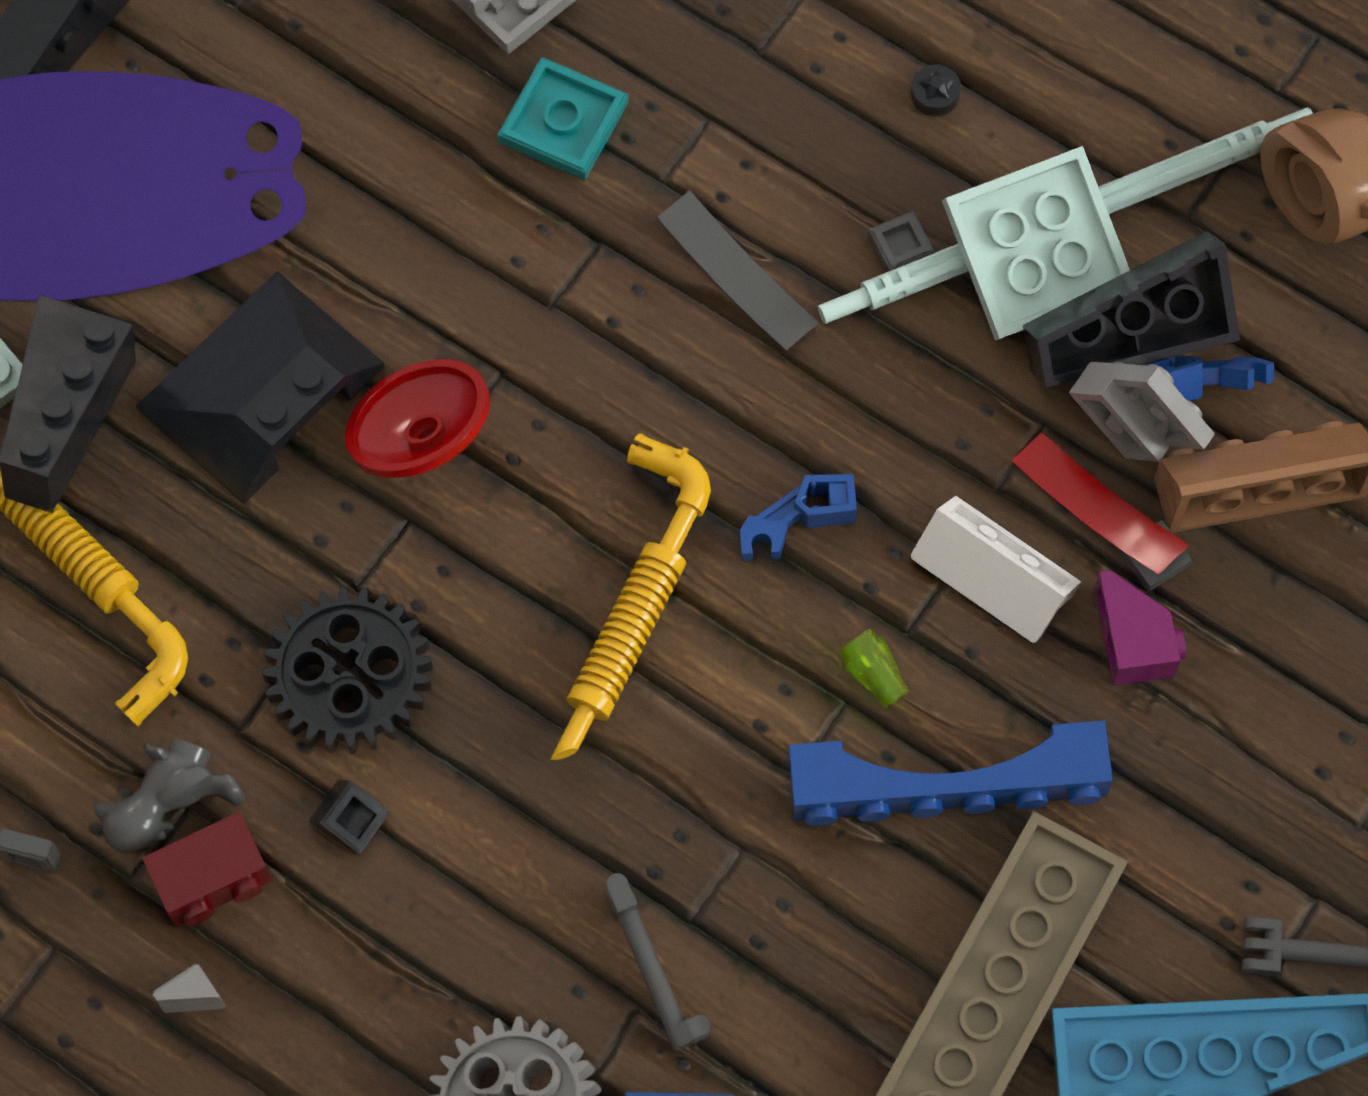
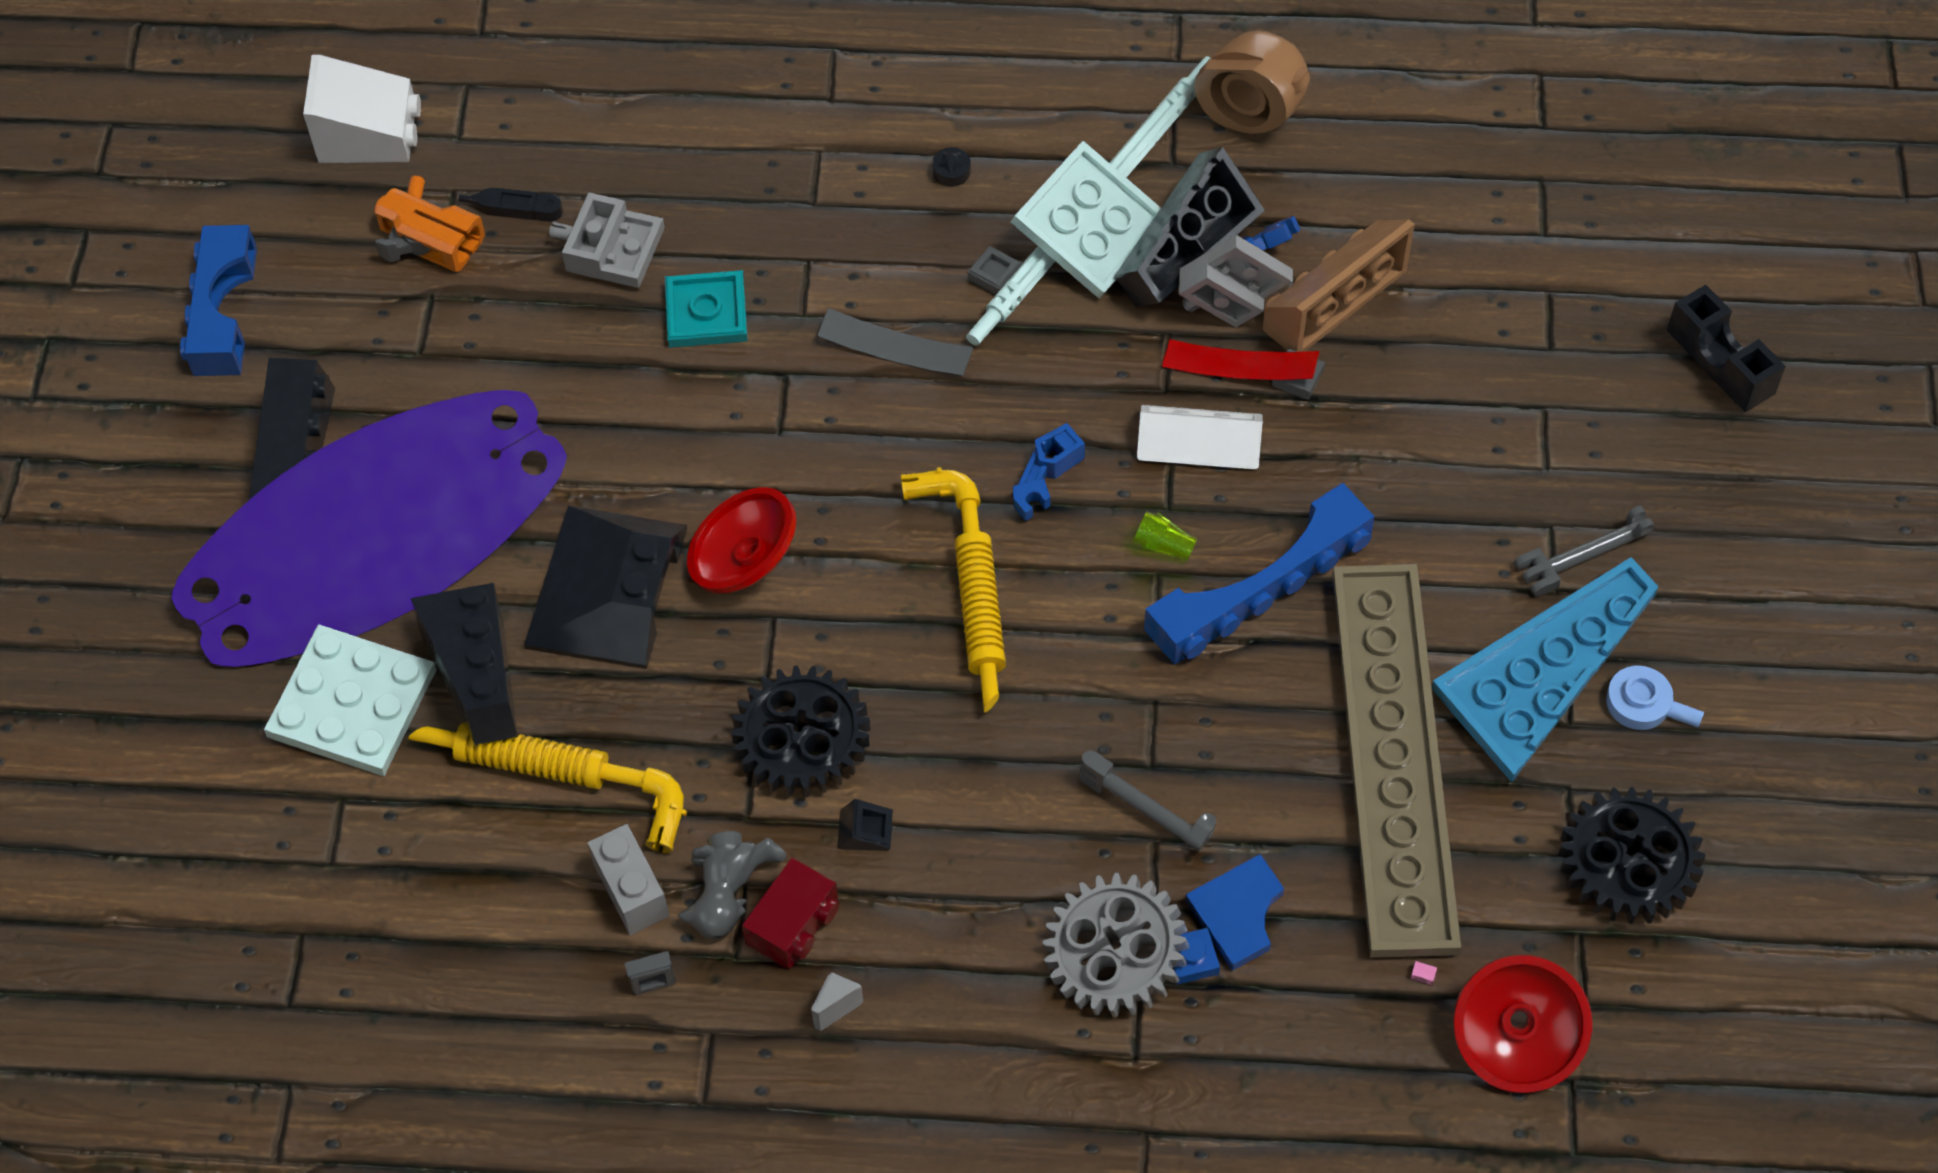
camera: 30 degrees left, 10 degrees down
magenta slope [1094,570,1186,686] -> none
none -> light grey brick [587,824,670,935]

